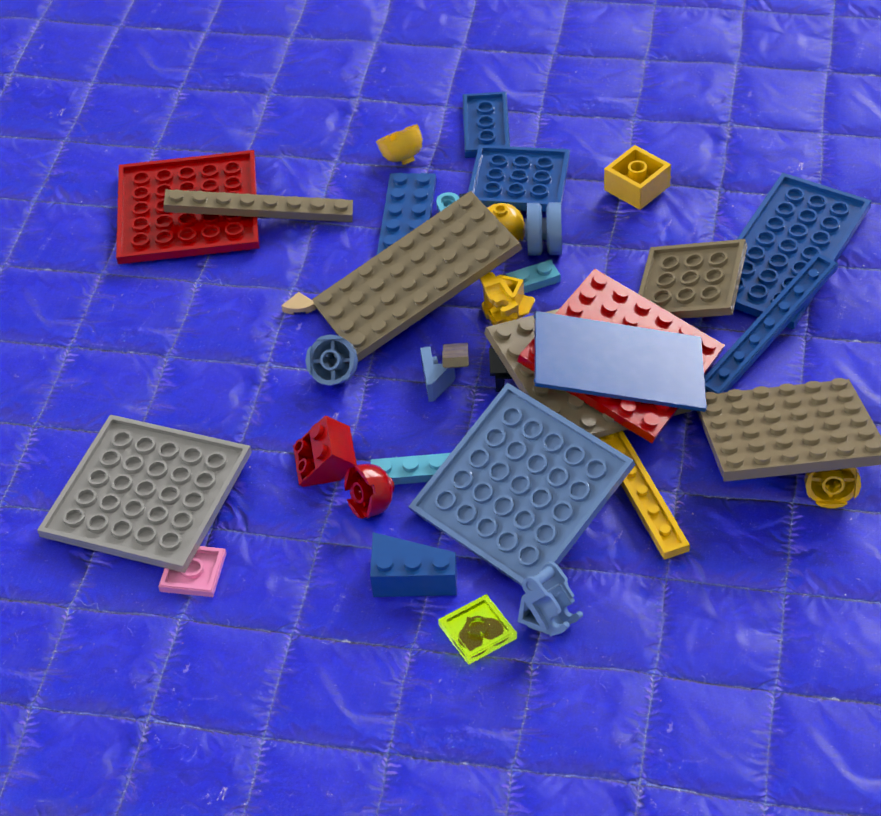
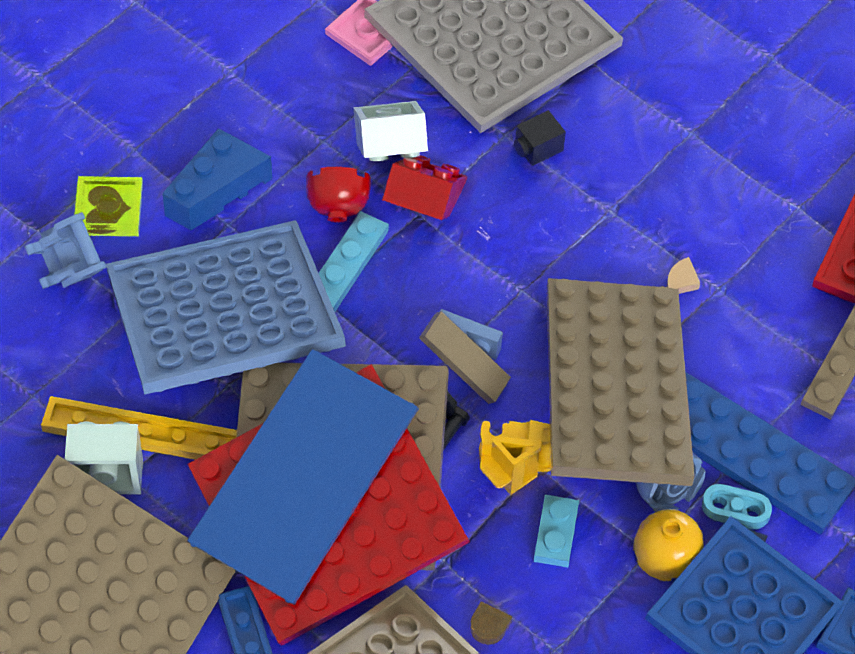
camera: 115 degrees right, 10 degrees up
medium blue cylinder [305,334,358,386] -> none
medium blue wheel [525,202,562,256] -> none
none -> light aqua brick [65,421,143,494]
none -> light aqua brick [354,101,428,161]
none -> clear yellow tile [470,601,512,645]
none -> black brick [514,110,566,166]

